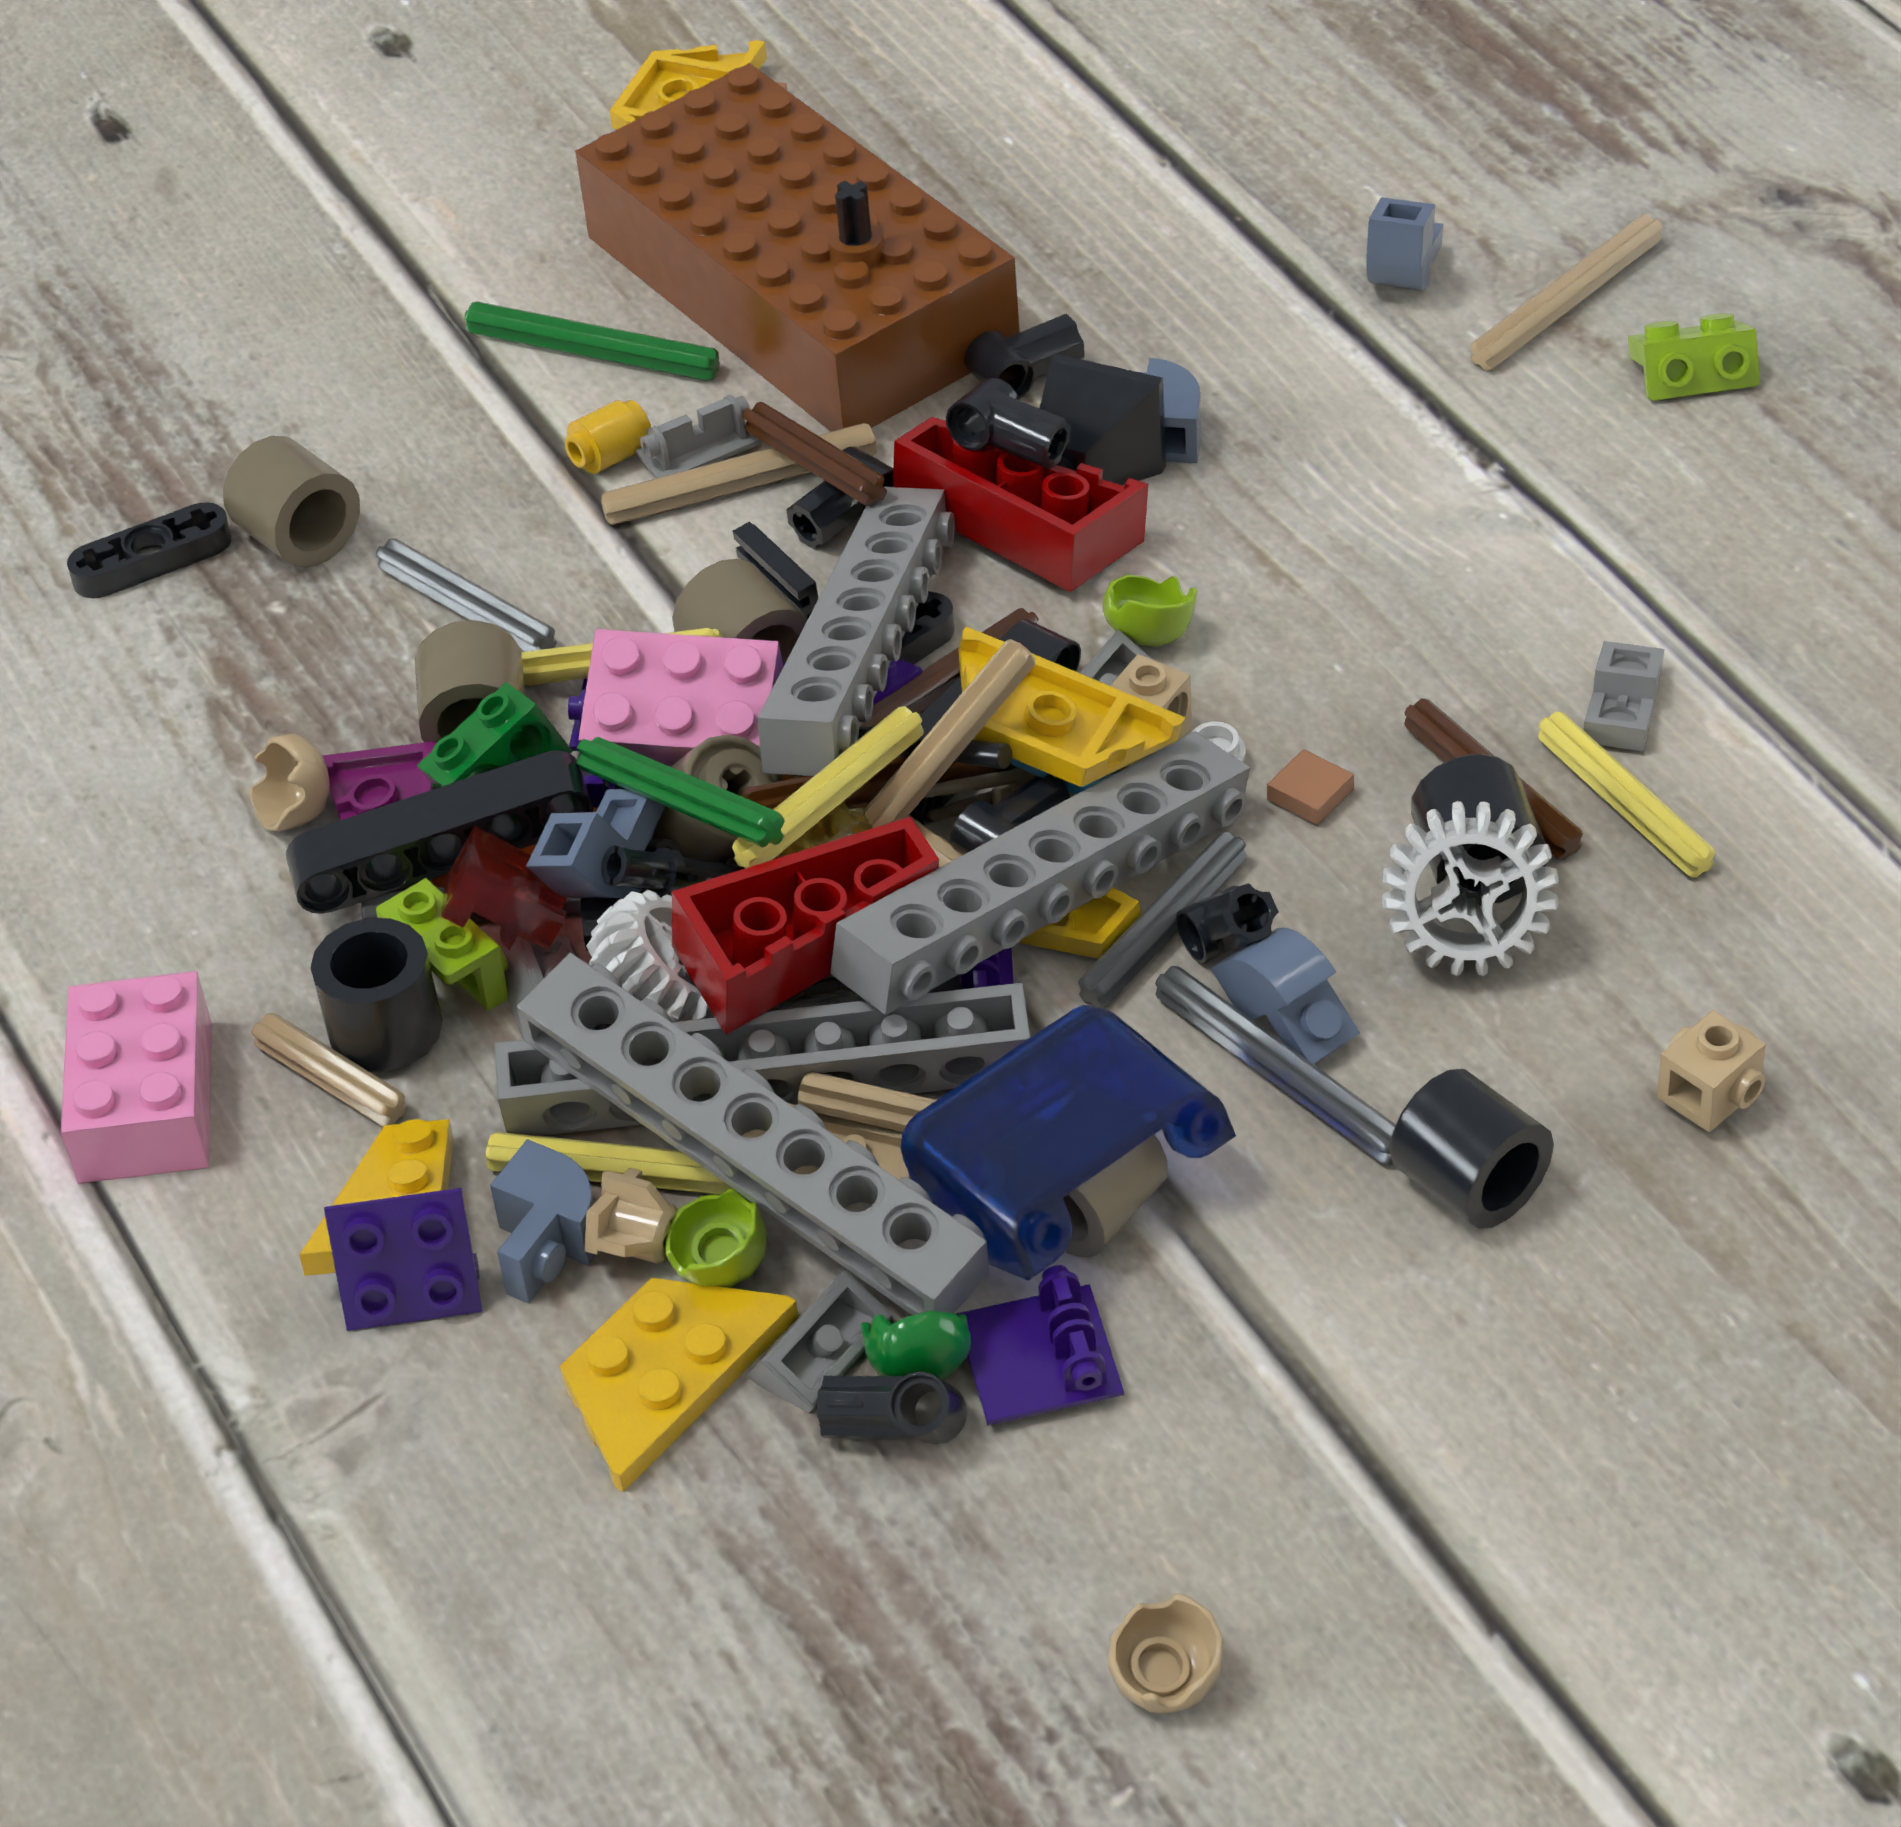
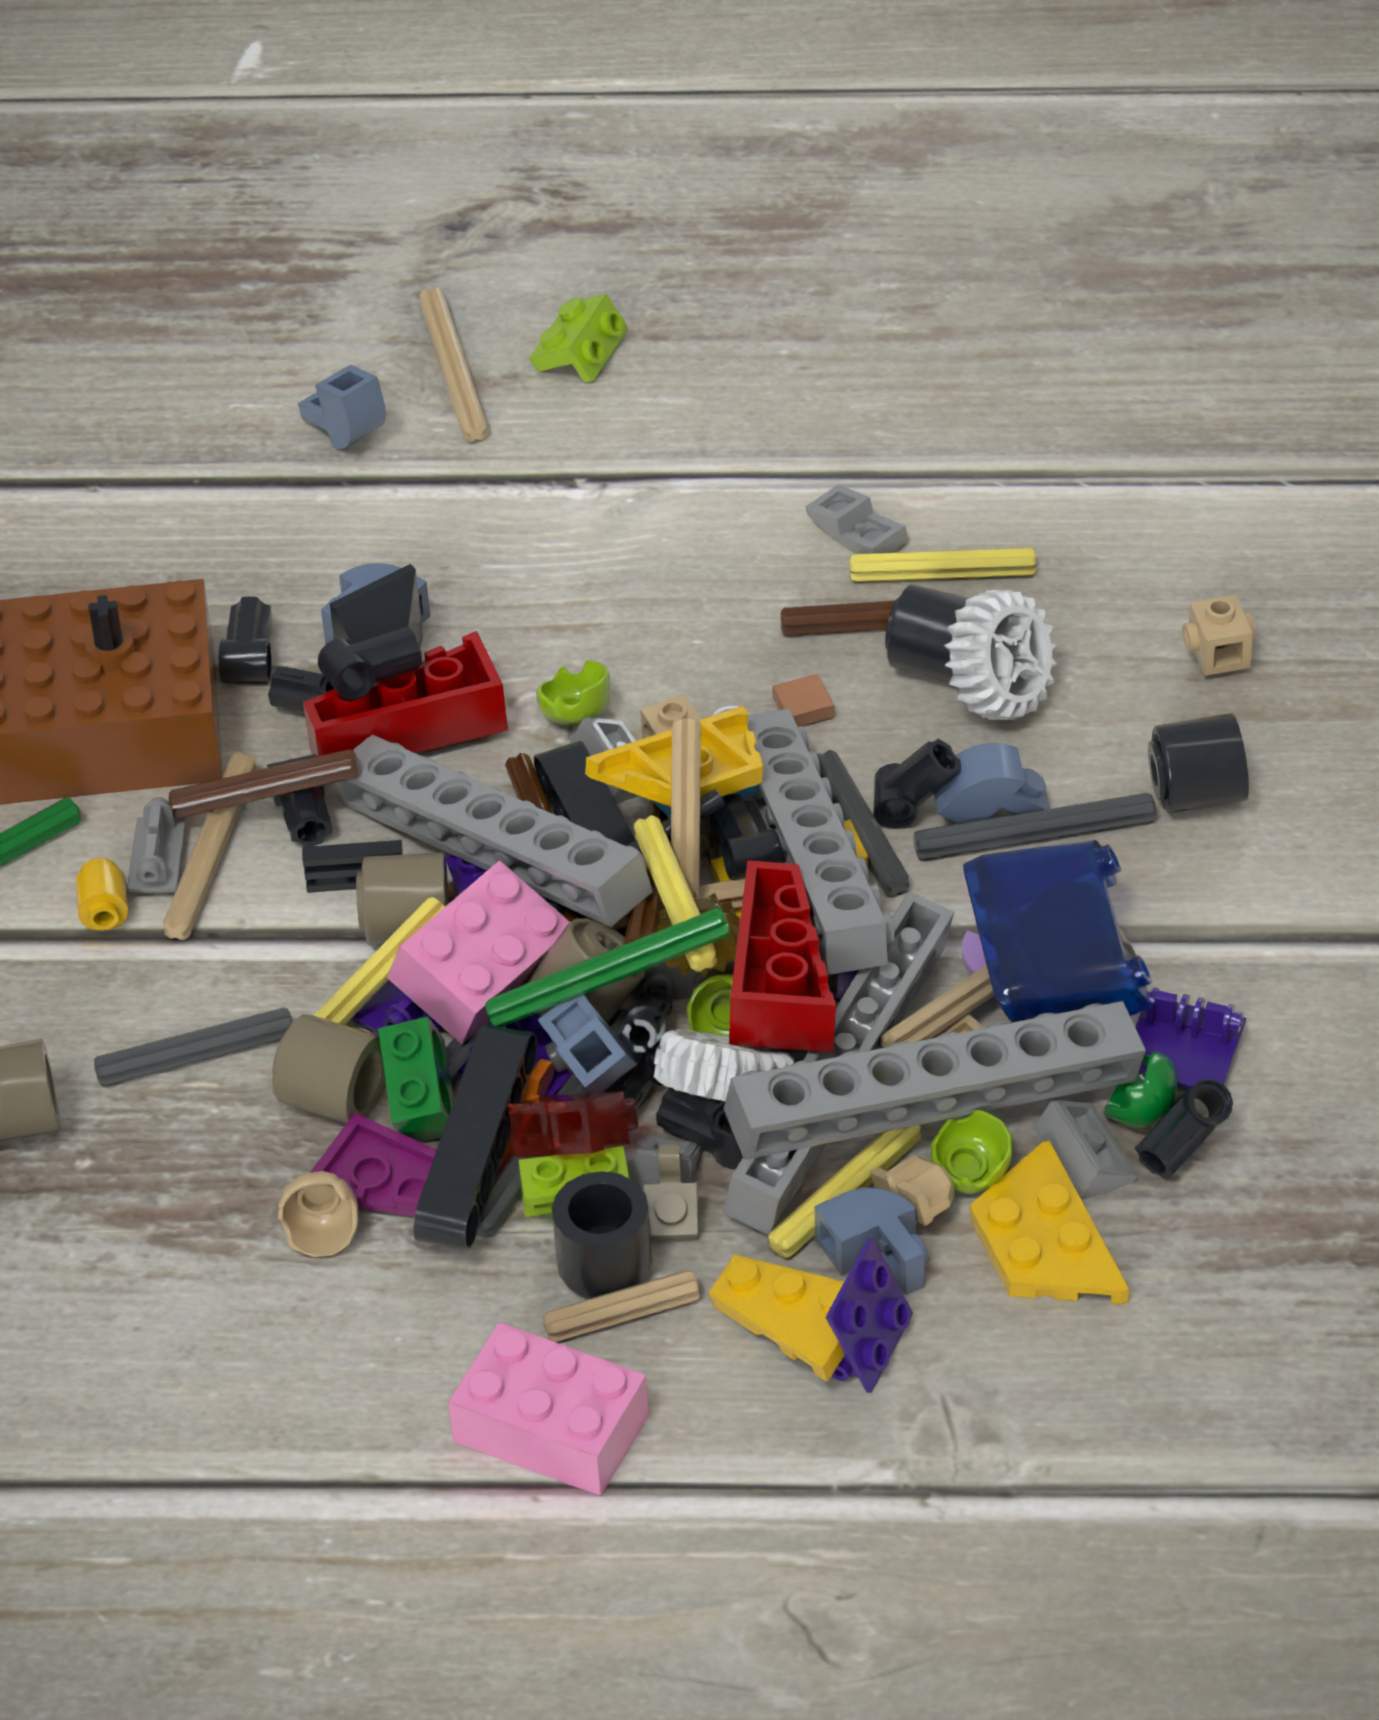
camera: 60 degrees left, 0 degrees up
none -> dark tan plate [644,1144,699,1241]

